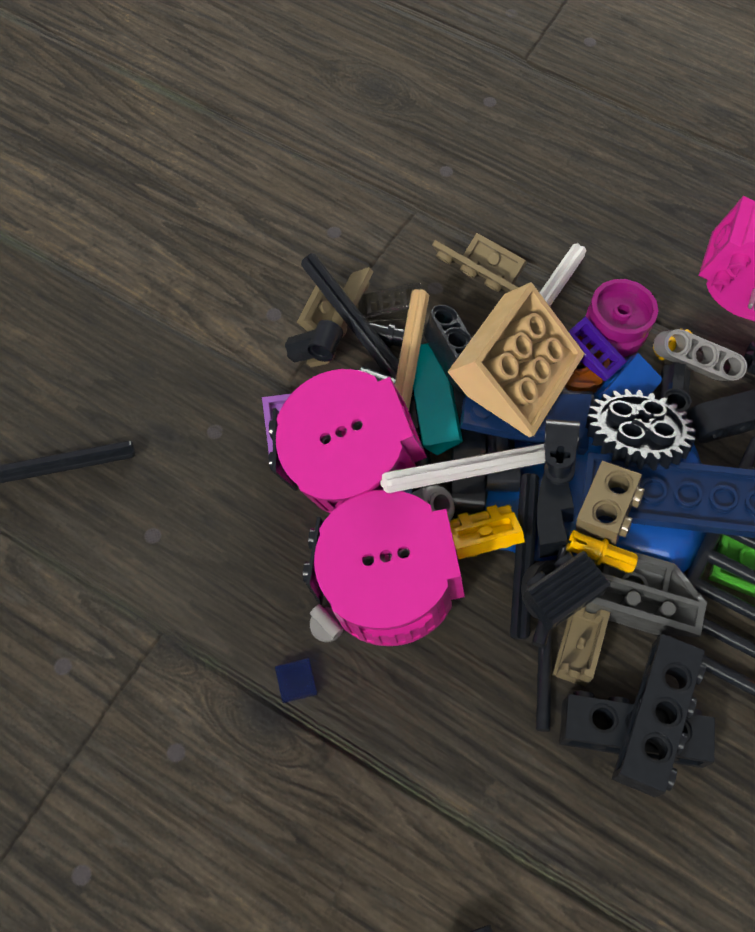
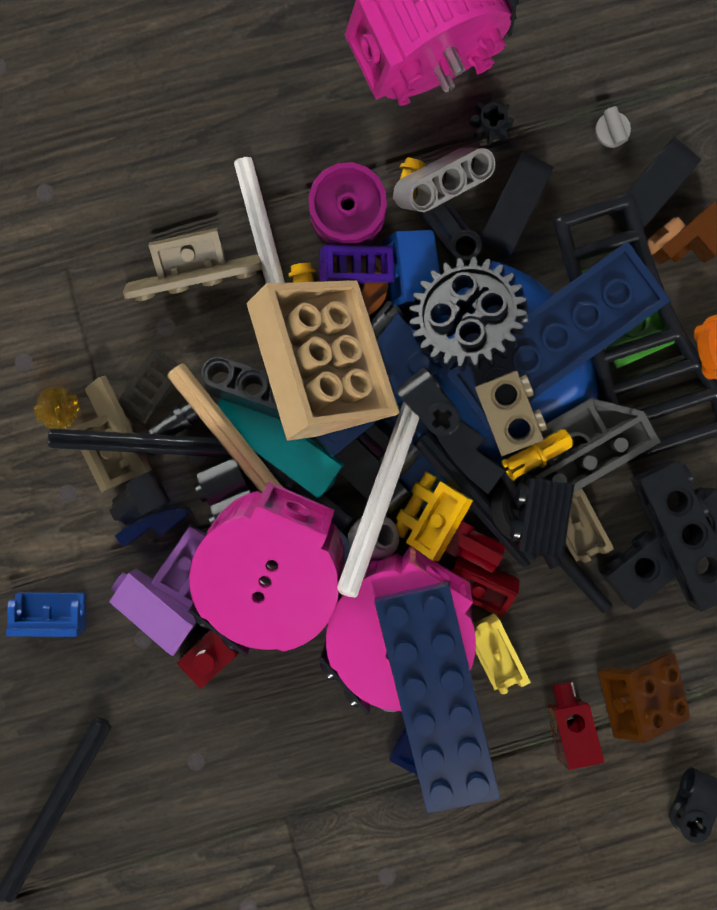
camera: 45 degrees left, 25 degrees up
none -> blue hinge [6,592,86,637]
none -> clear yellow gear [33,387,80,429]
none -> medium lavender slope [109,568,198,656]
none -> clear blue slope [115,507,192,547]
none -> dark red torso [176,629,239,689]
none -> dark blue plate [374,581,500,814]
none -> dark red piece [445,521,506,573]
none -> dark red slope [450,556,520,618]
none -> light yellow hinge [473,614,531,694]
none -> dark red torso [547,681,605,770]
none -> reddish brown bracket [598,653,690,743]

